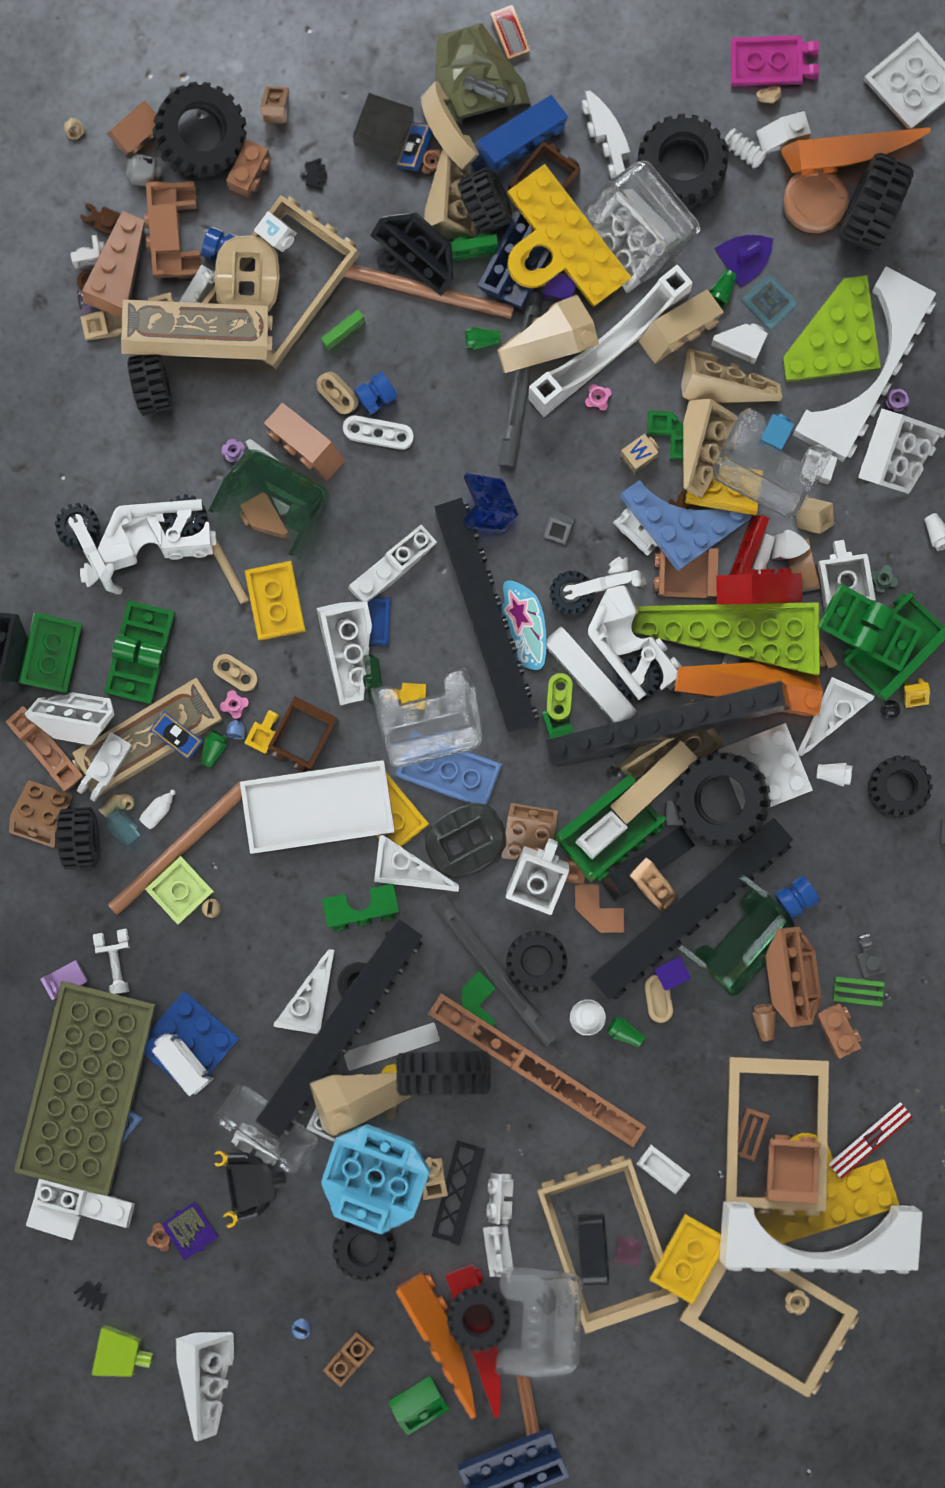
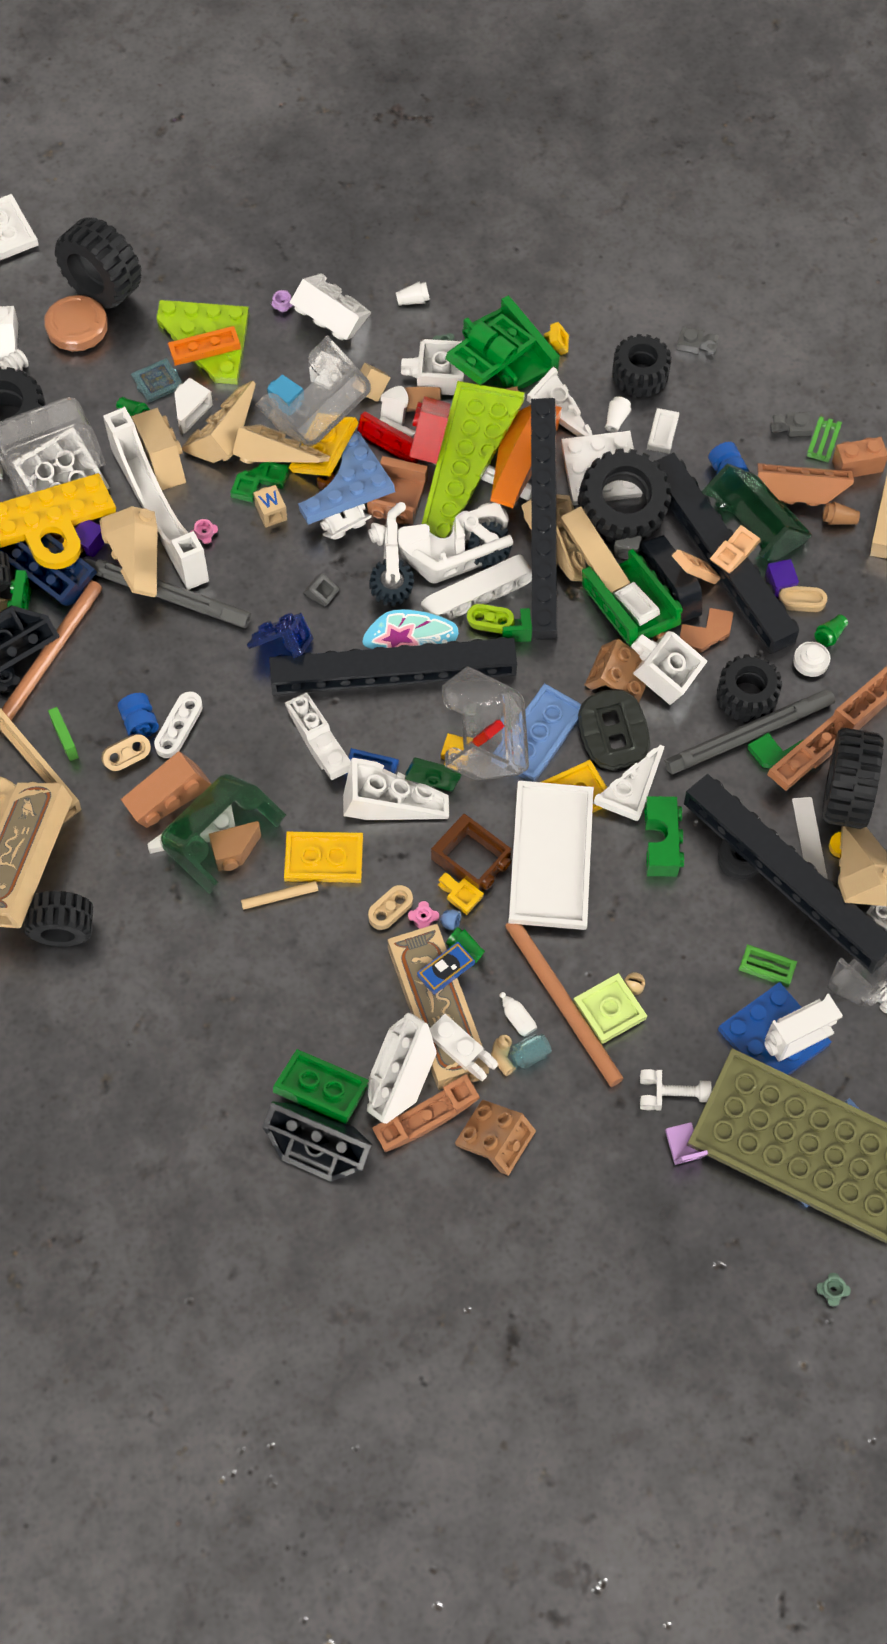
camera: 85 degrees left, 20 degrees down
white piece [55,494,217,594] -> none
black tyre [57,807,99,870] -> none
green plate [104,600,175,705] -> none
lavender plate [222,439,245,462] -> none
white wing [273,949,335,1034] -> none
green cone [465,327,500,350] -> none
dark purple shield [714,235,773,287] -> none
orange wedge [781,127,931,176] -> none
white arch [793,266,937,462] -> none
black hinge [880,700,900,720] -> none
none -> orange plate [168,326,241,366]
none -> red tile [472,719,505,748]
none -> white tile [647,408,679,454]
none -> light nougat slope [710,525,761,574]
none -> bright green tile [739,944,797,987]

